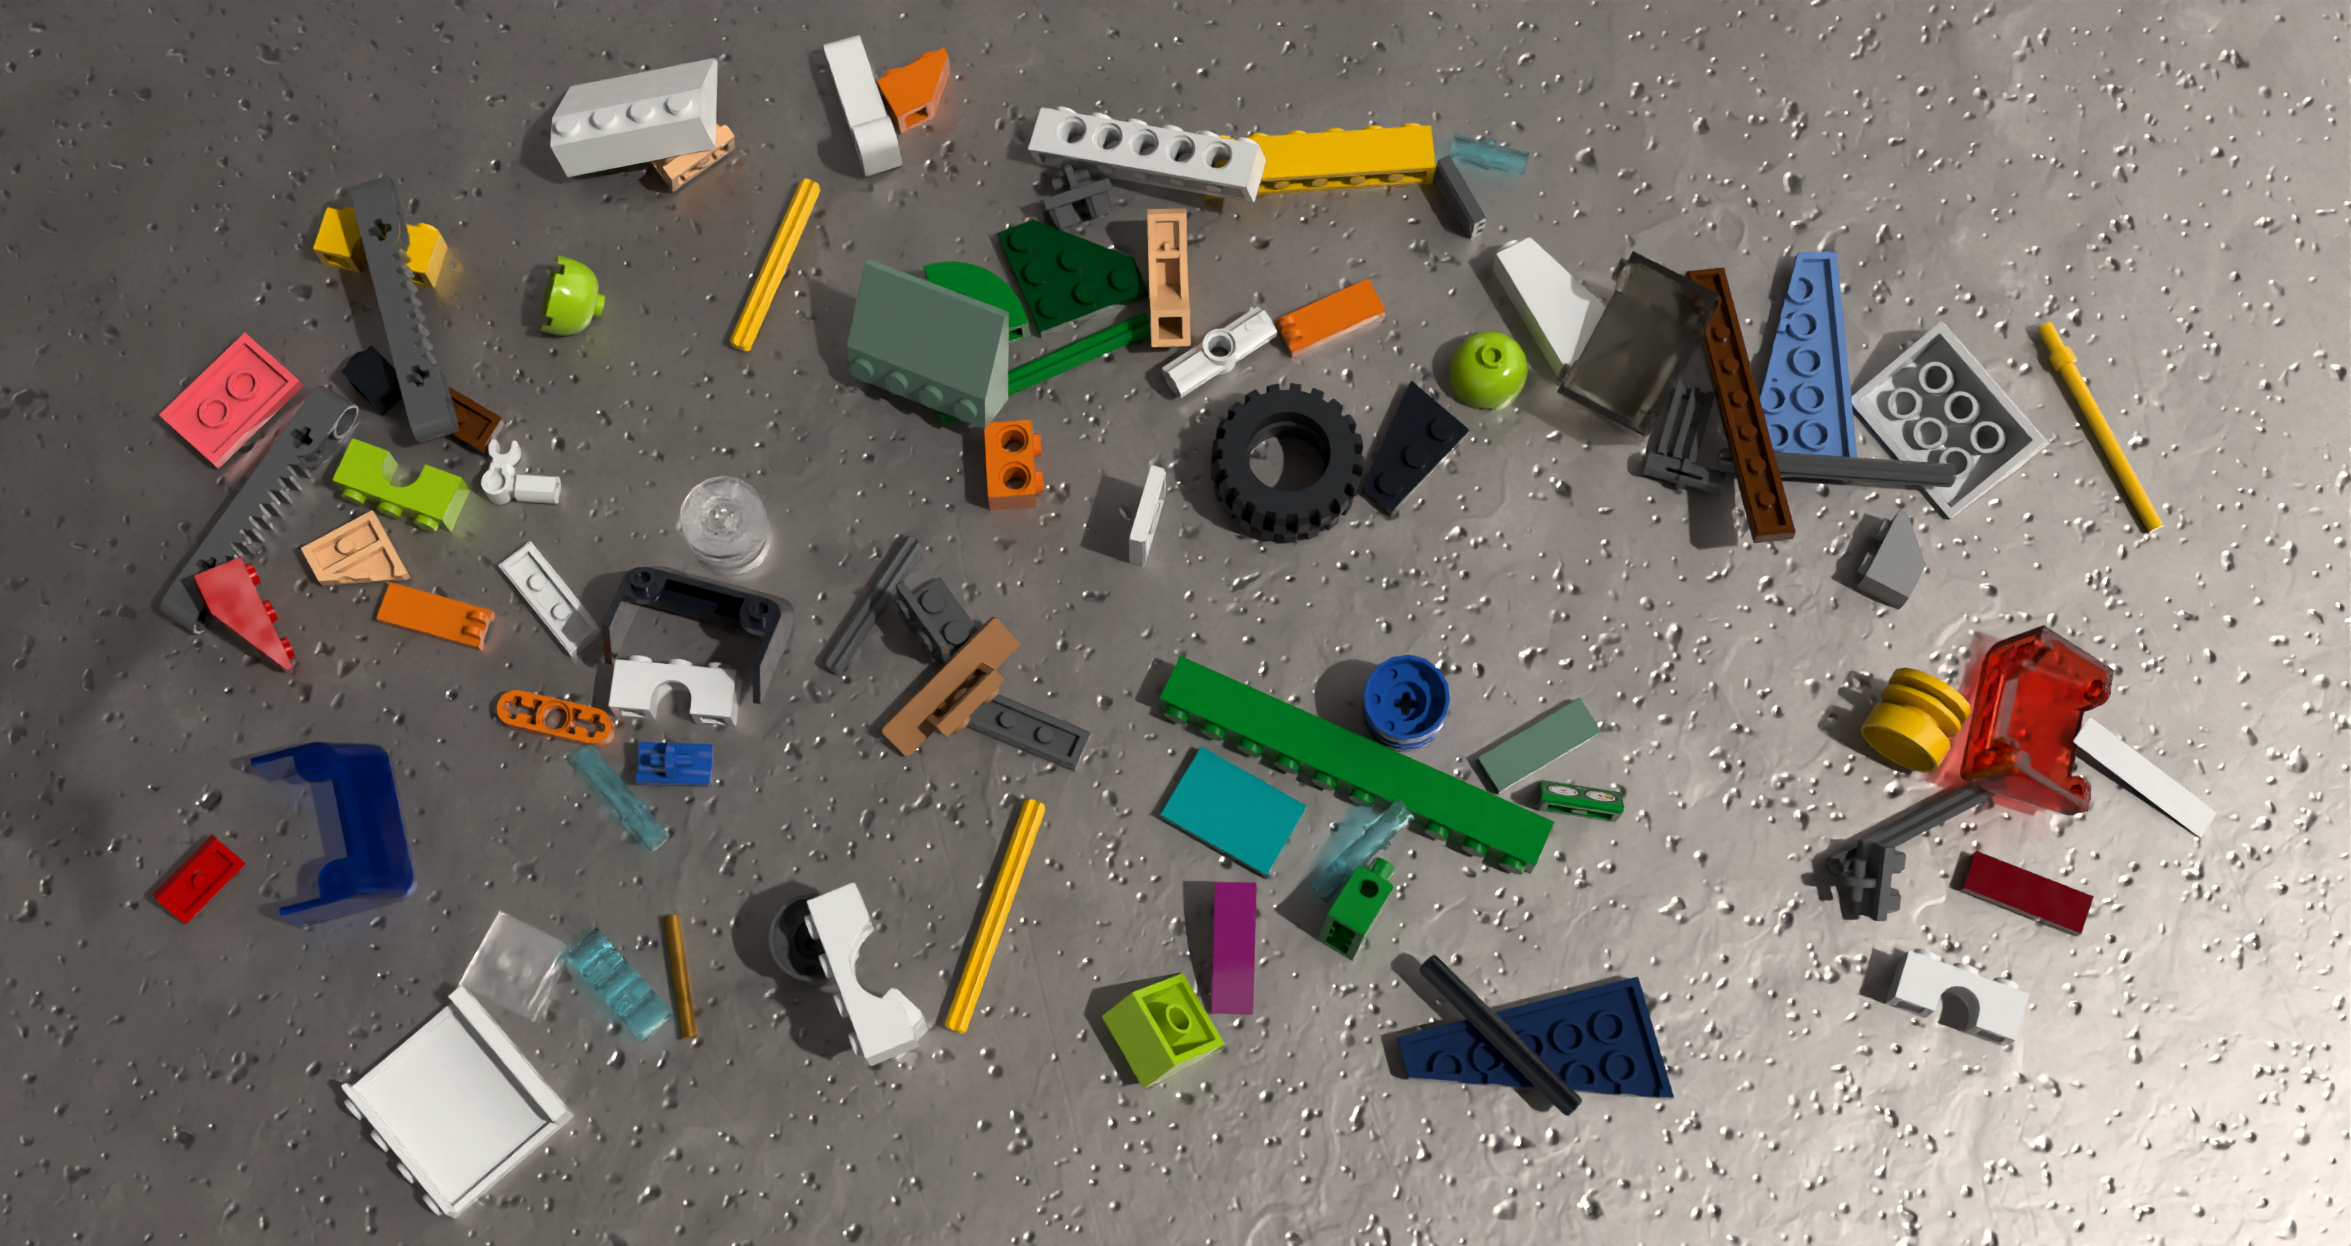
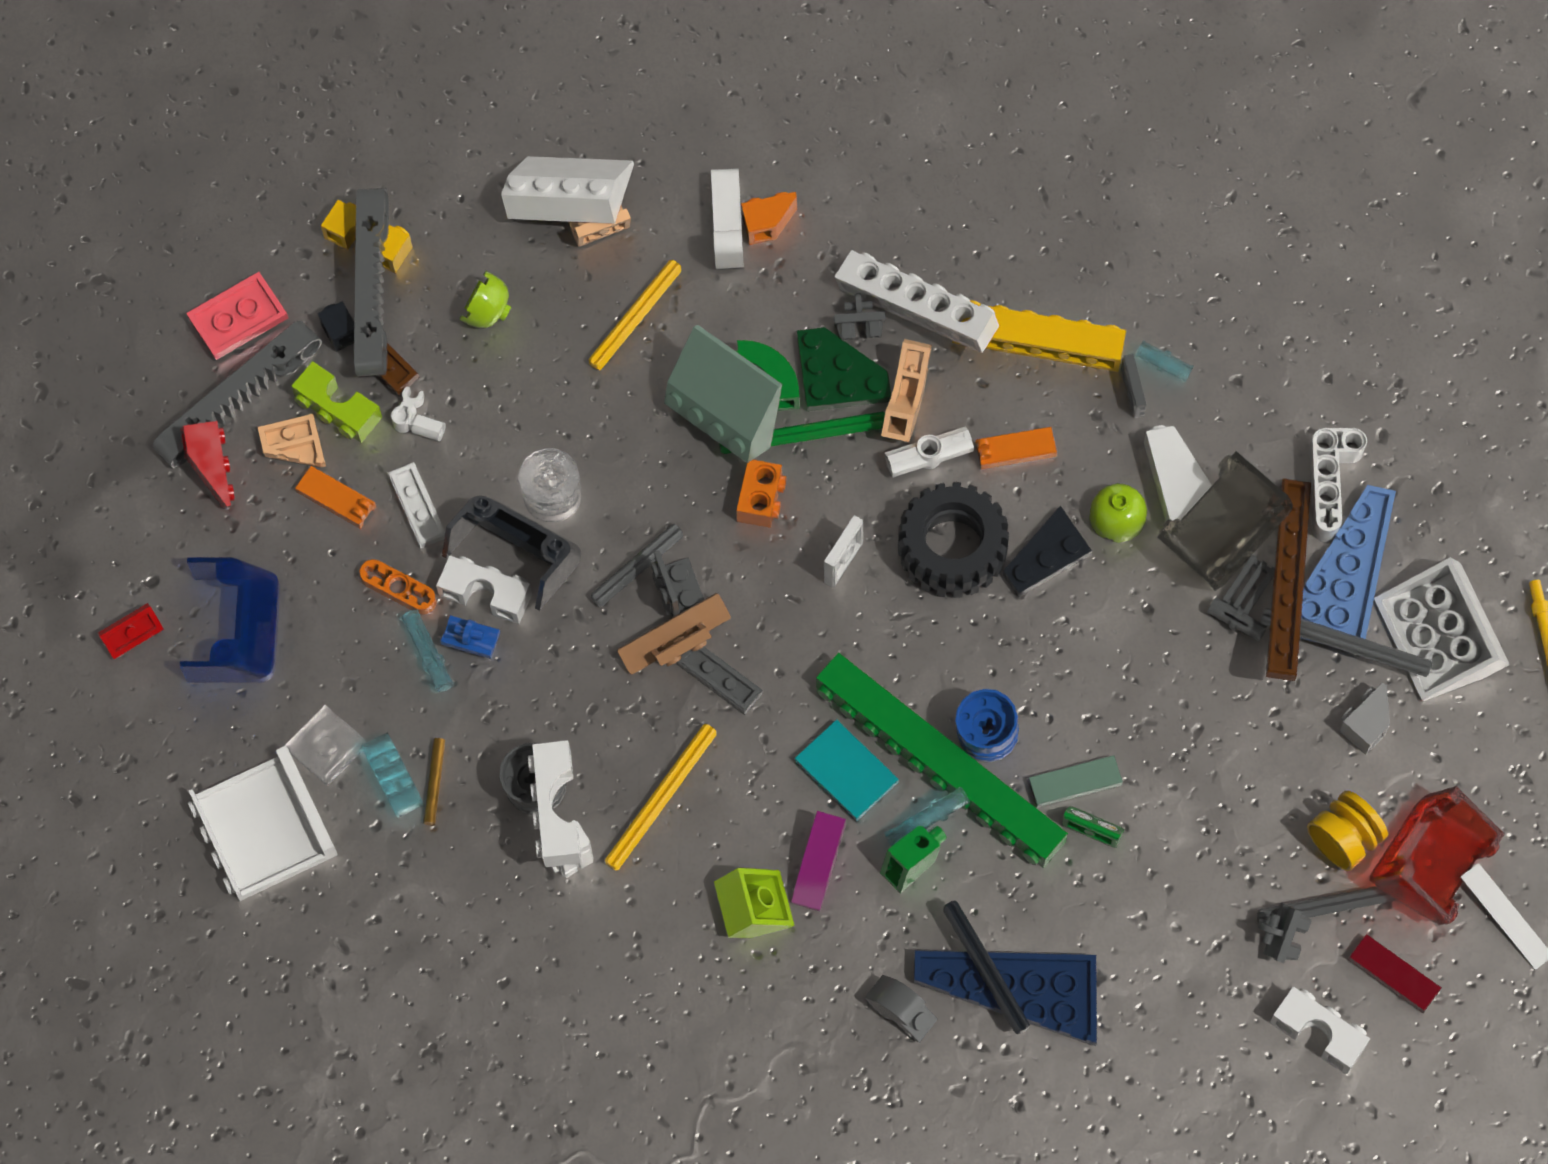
camera: 20 degrees right, 5 degrees down
none -> dark grey brick [864,975,938,1043]
none -> white beam [1309,428,1367,542]

